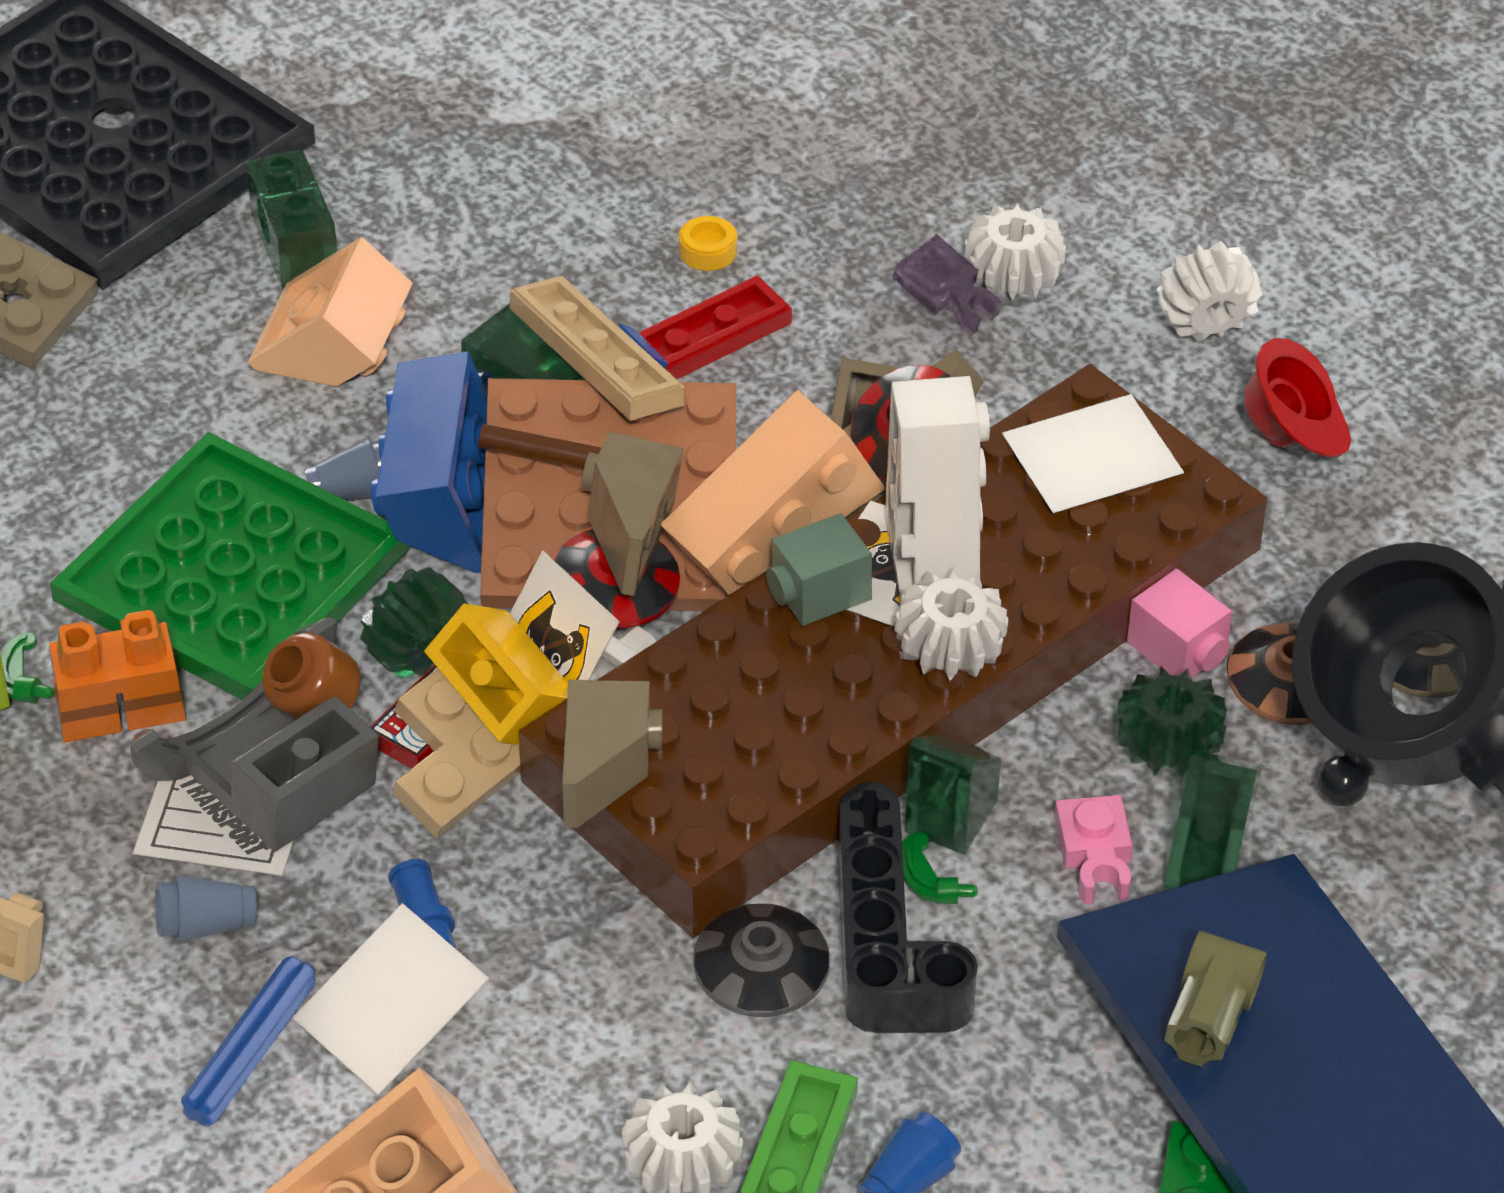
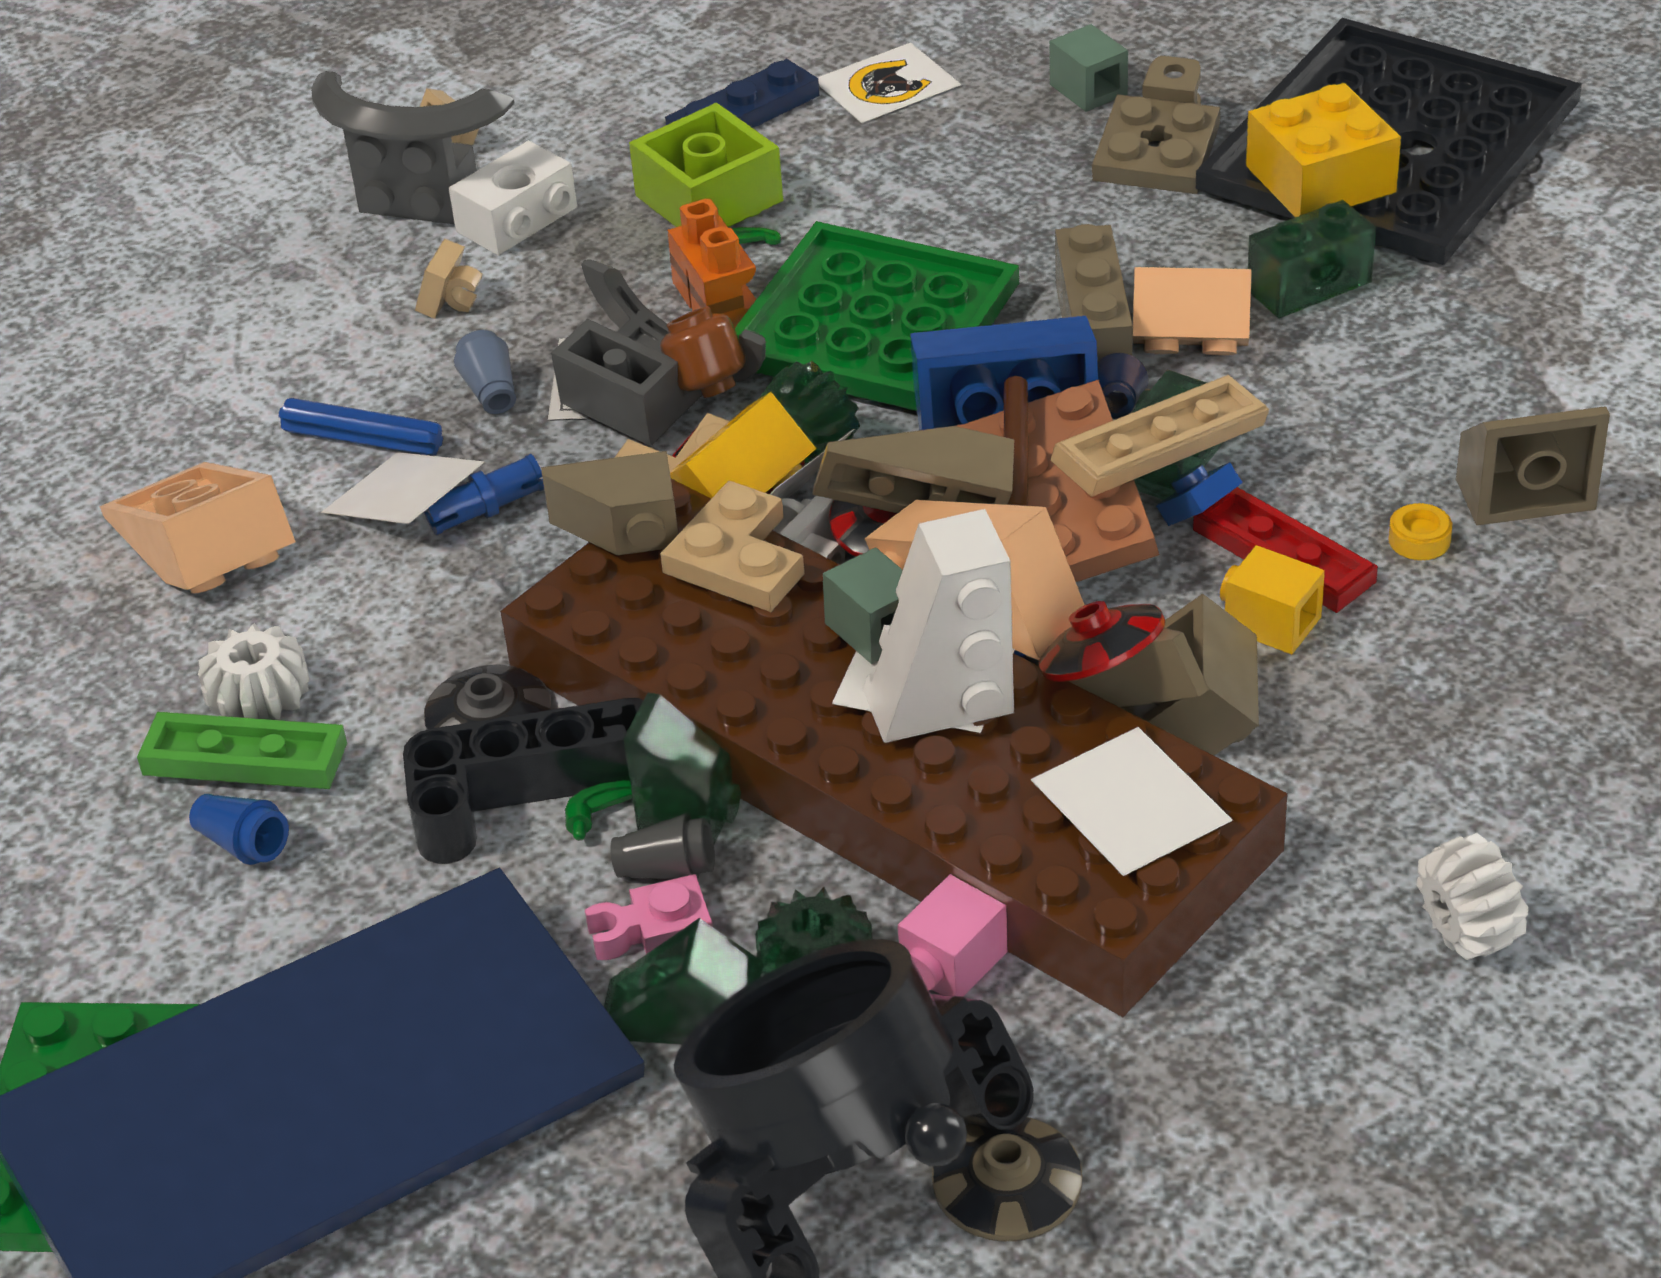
camera: 85 degrees right, 5 degrees down
clear purple plate [892,234,1002,336] -> none
white gear [894,567,1008,681] -> none
white gear [964,202,1066,301] -> none
olive piece [1164,930,1267,1067] -> none
red piece [1243,338,1352,457] -> none
none -> dark grey cone [610,813,715,880]
none -> tan plate [660,480,805,612]
none -> dark tan brick [1055,224,1133,361]
none -> yellow brick [1220,545,1325,655]
none -> yellow brick [1246,83,1401,222]
none -> dark tan slope [1456,406,1610,526]

